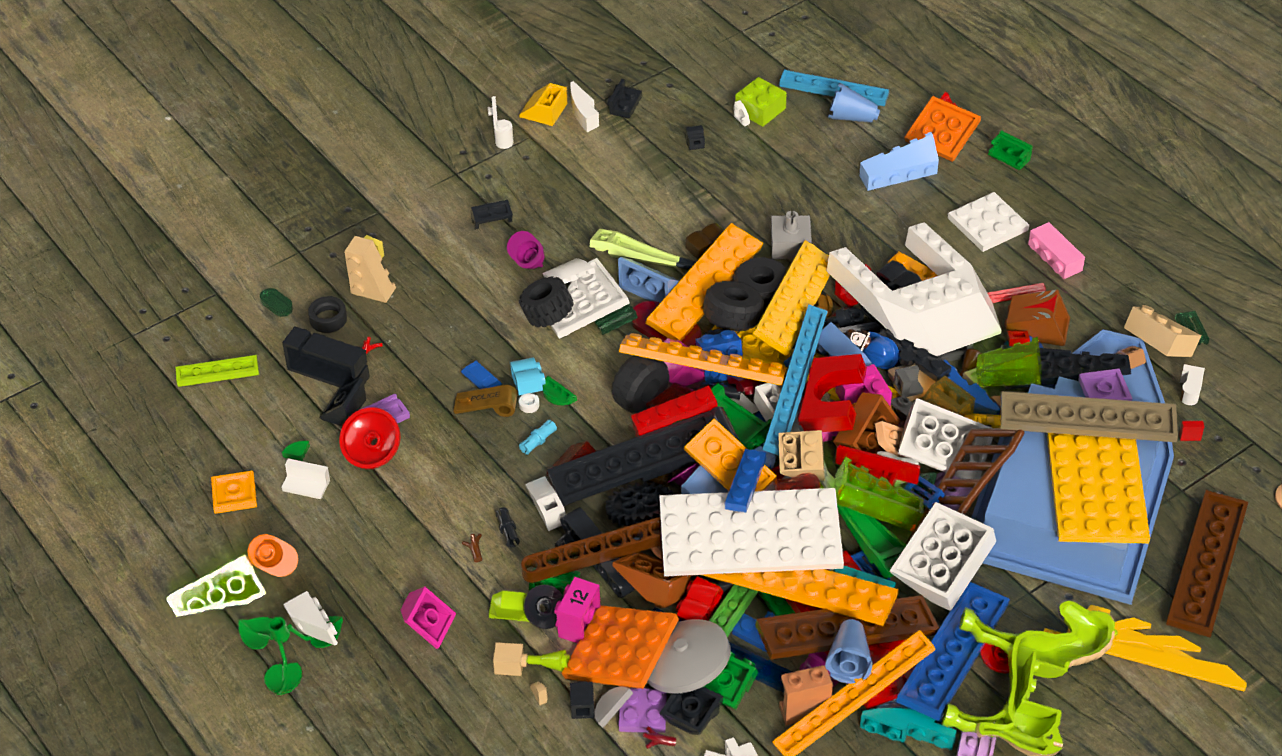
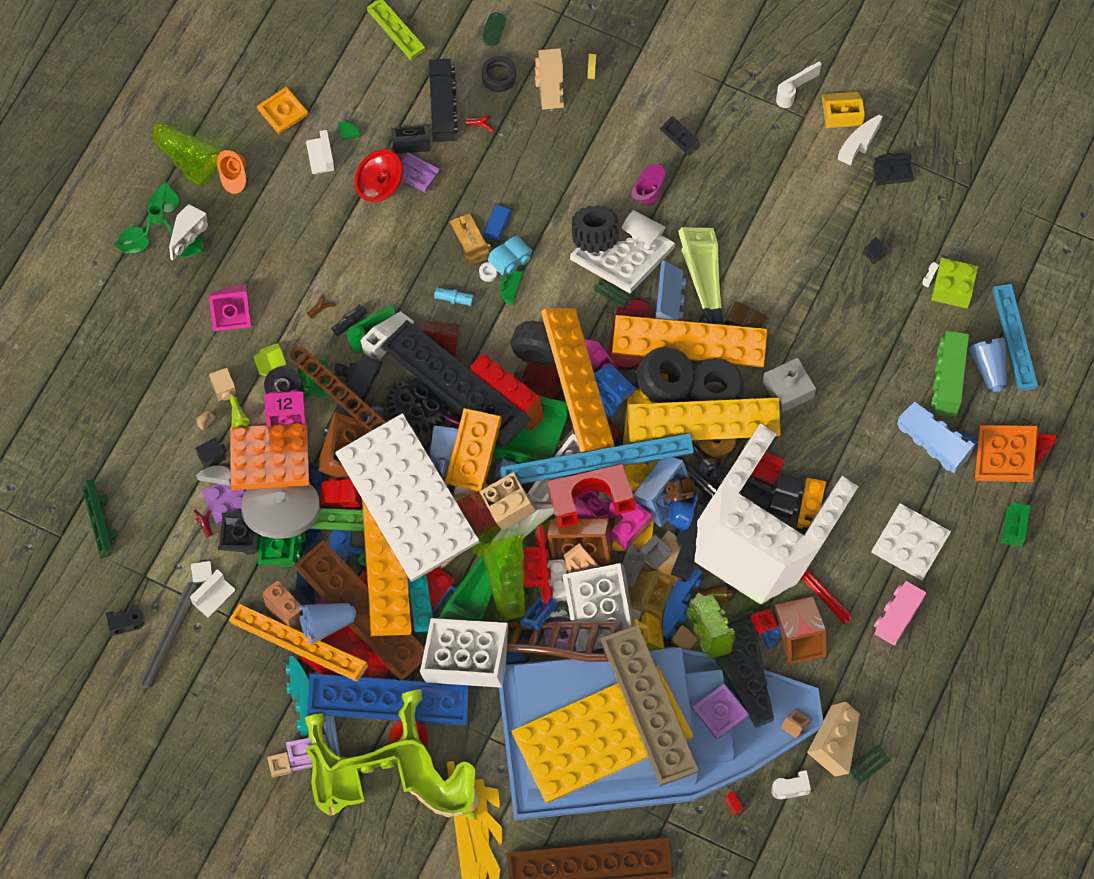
camera: 60 degrees right, 20 degrees up
blue plate [725,449,766,513] -> none
none -> green door [347,304,395,353]
none -> bright green brick [930,331,969,418]

